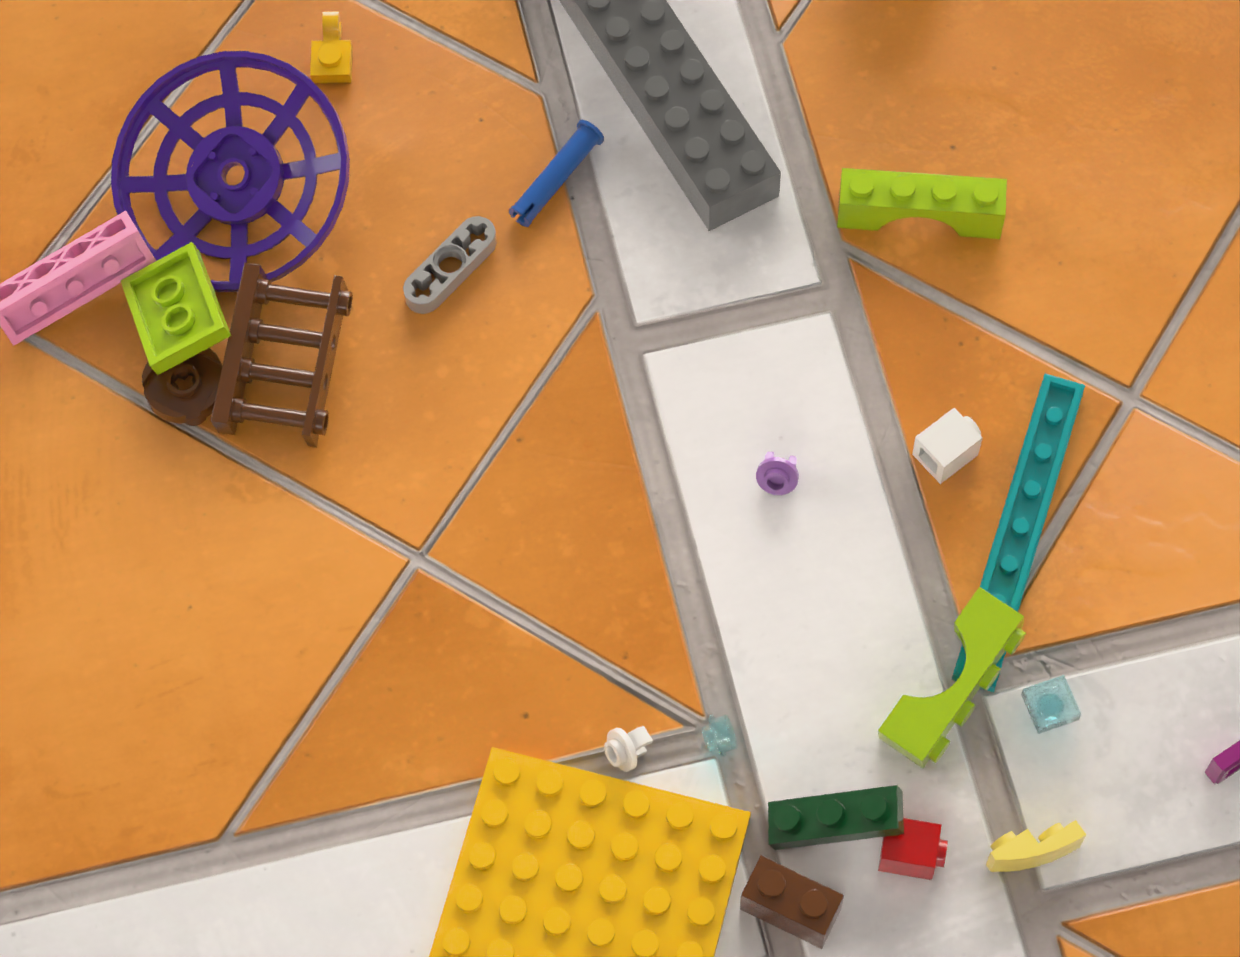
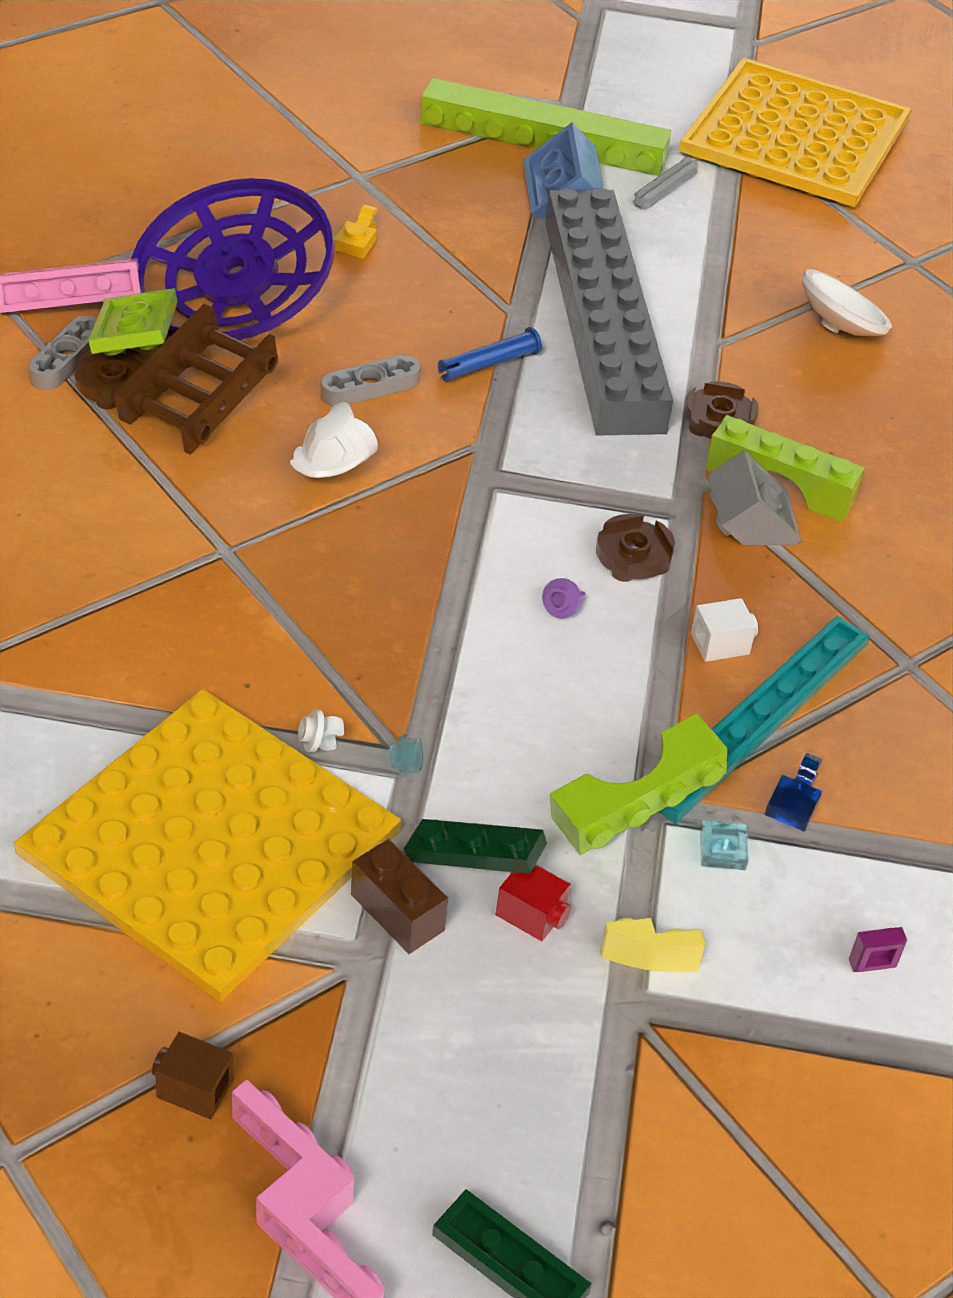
camera: 15 degrees right, 20 degrees down
none -> light grey beam [29,316,97,390]
none -> white helmet [290,401,378,478]
none -> reddish brown plate [596,514,675,582]
none -> reddish brown plate [684,381,758,437]
none -> light grey slope [708,450,802,545]
none -> clear blue plate [765,753,823,832]

